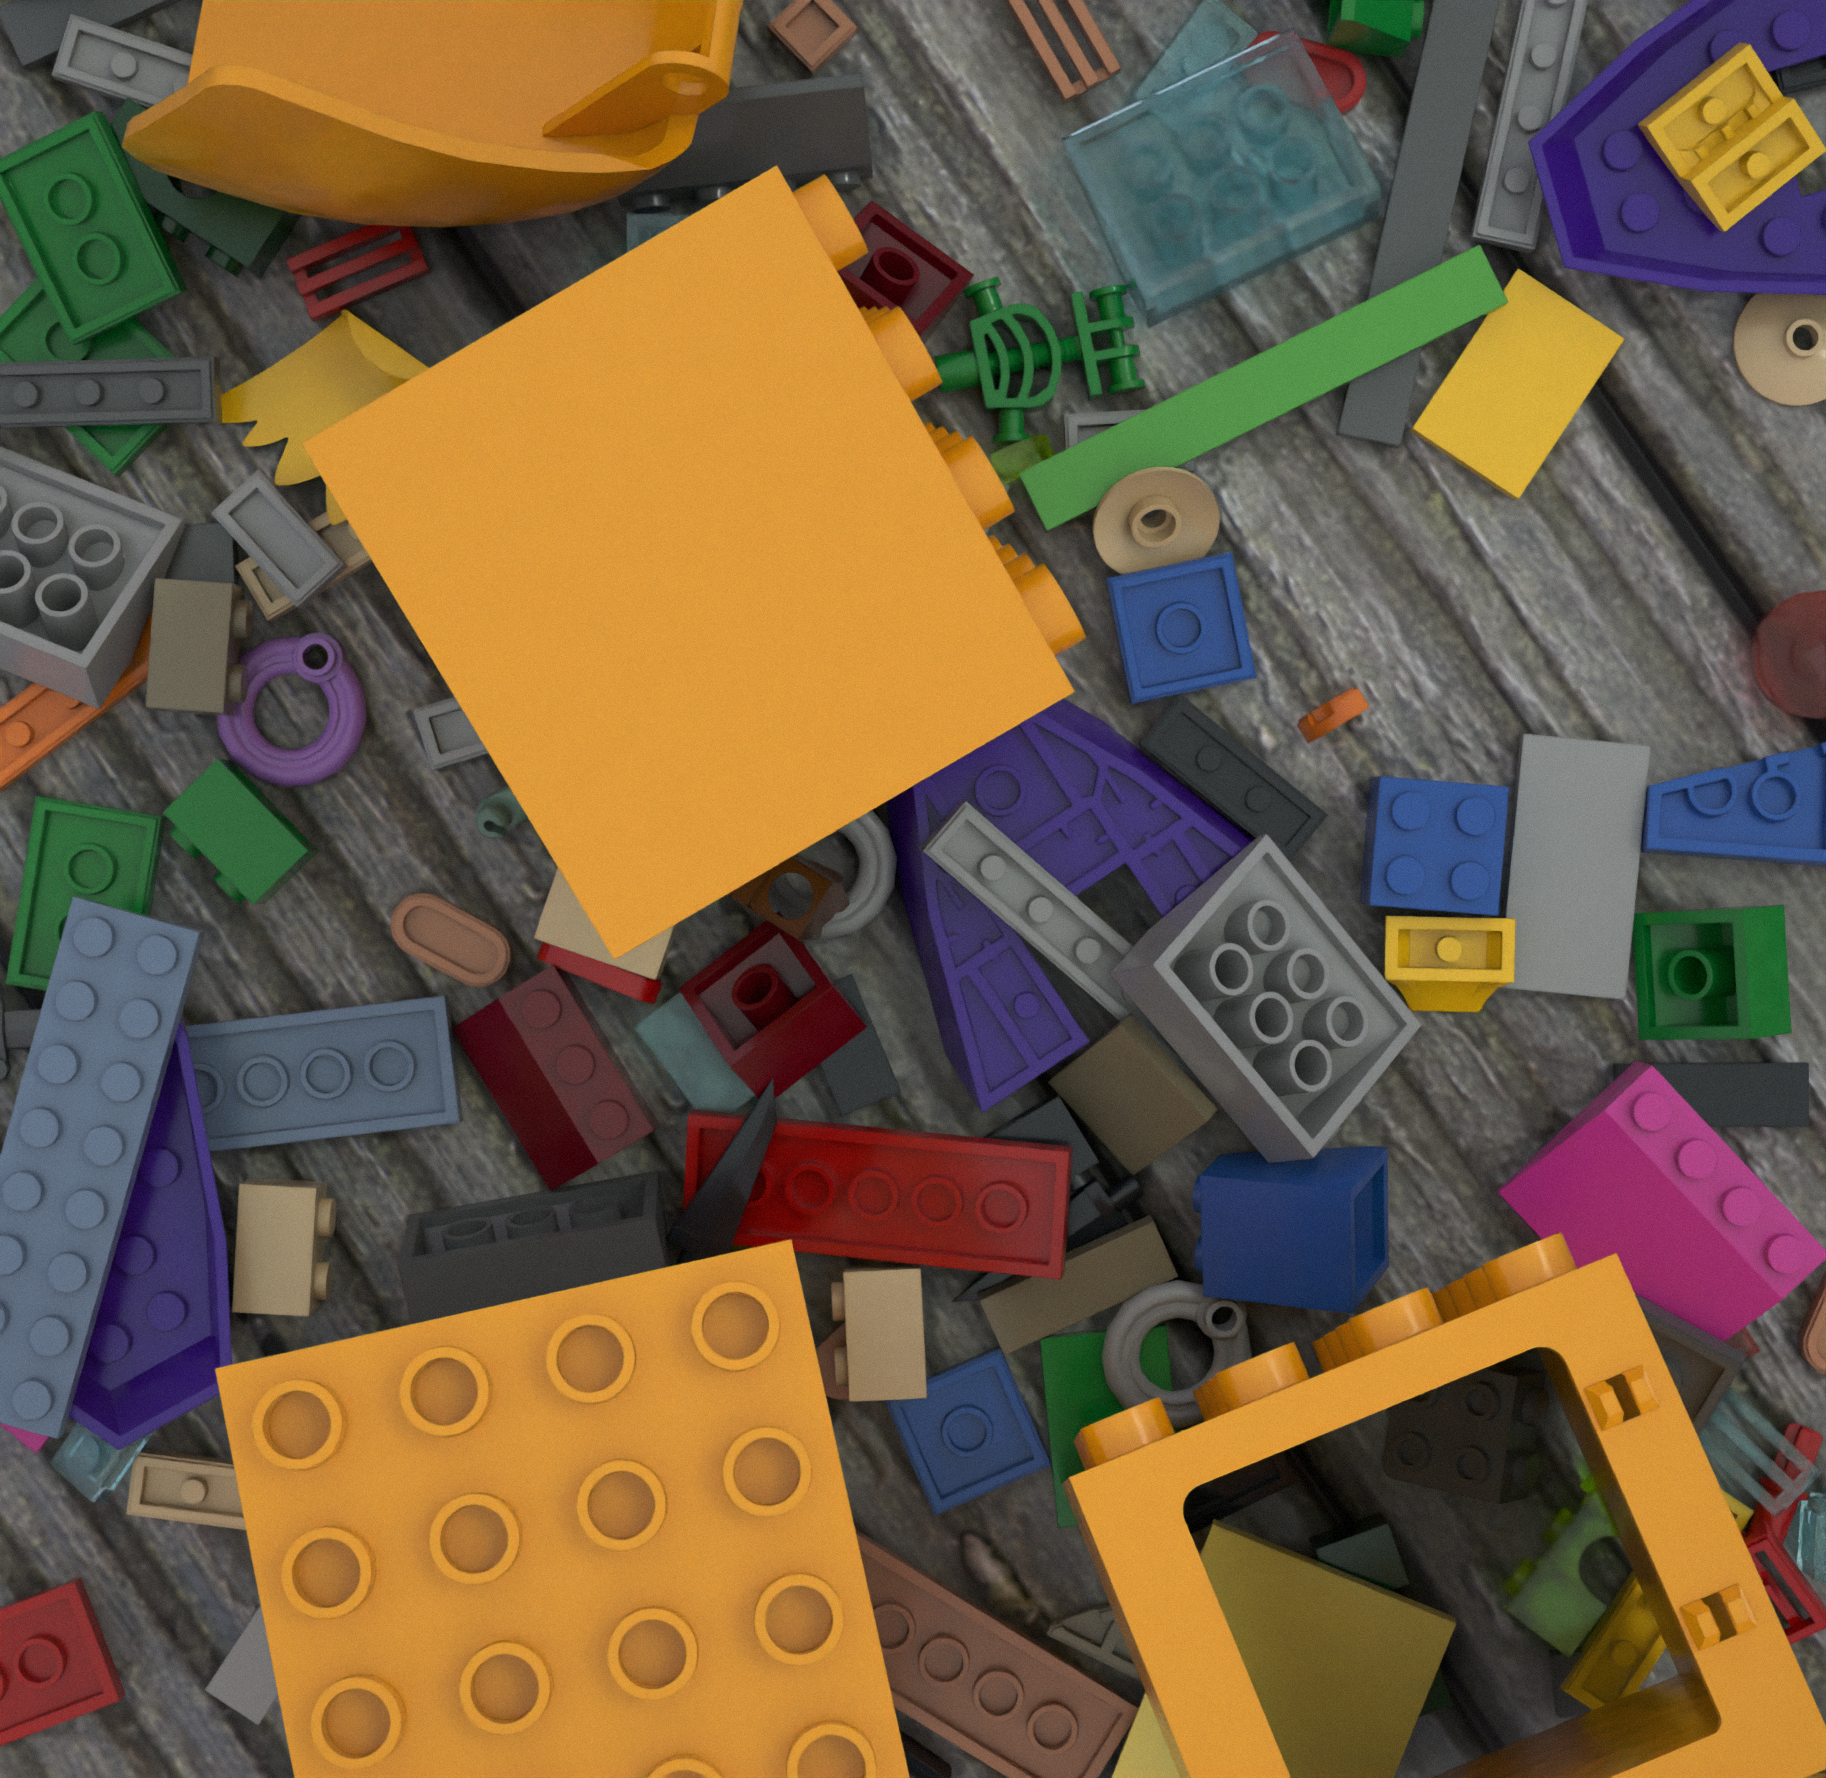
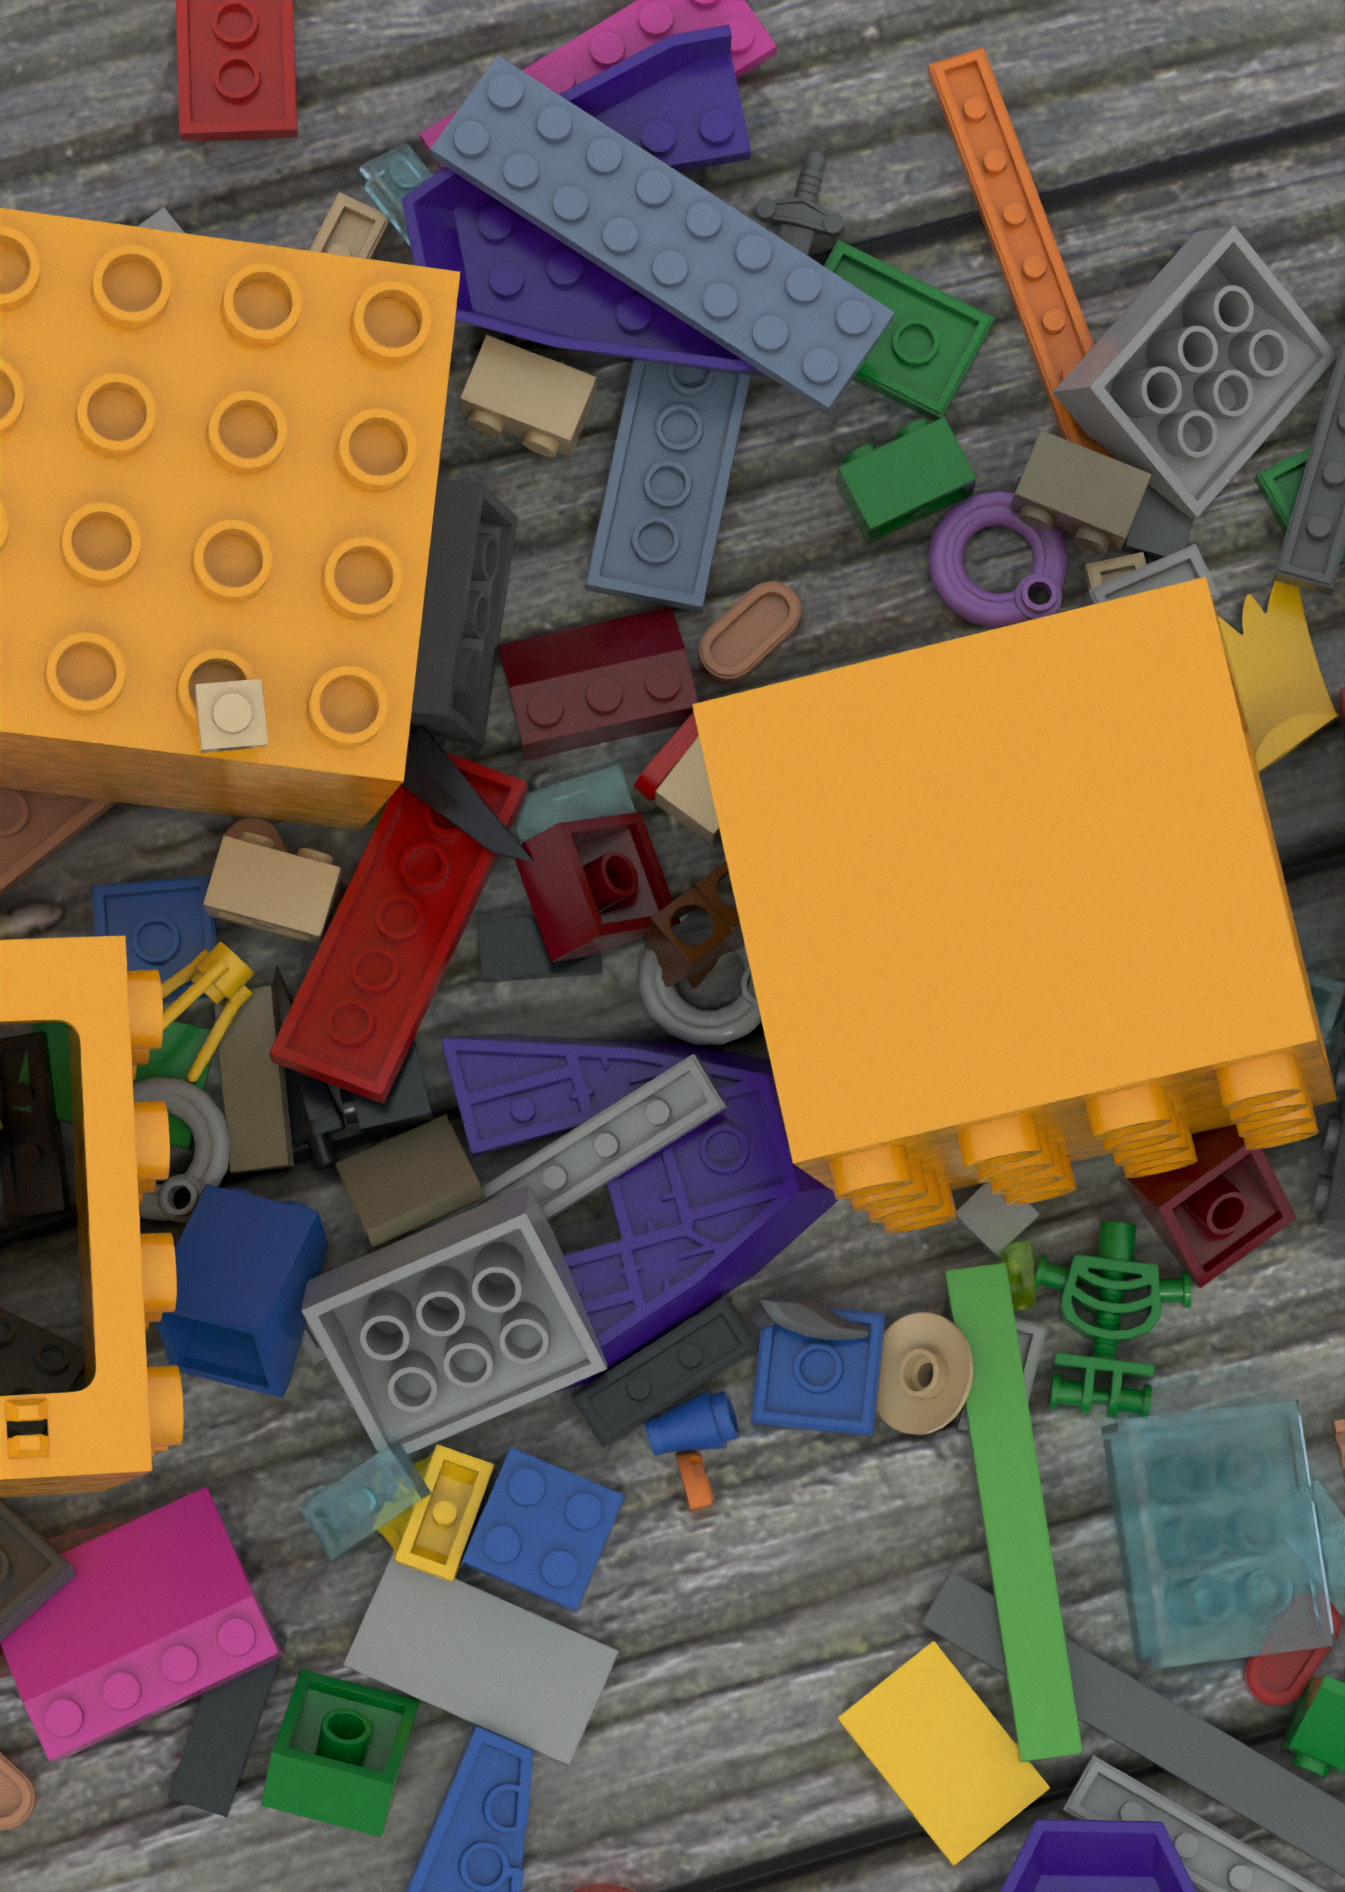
camera: 105 degrees right, 10 degrees down
none -> yellow plant [161,941,255,1082]
none -> tan plate [194,679,268,753]
none -> clear light blue plate [299,1441,432,1560]
none -> blue cone [645,1389,740,1456]
none -> dark grey bar [751,1296,869,1340]

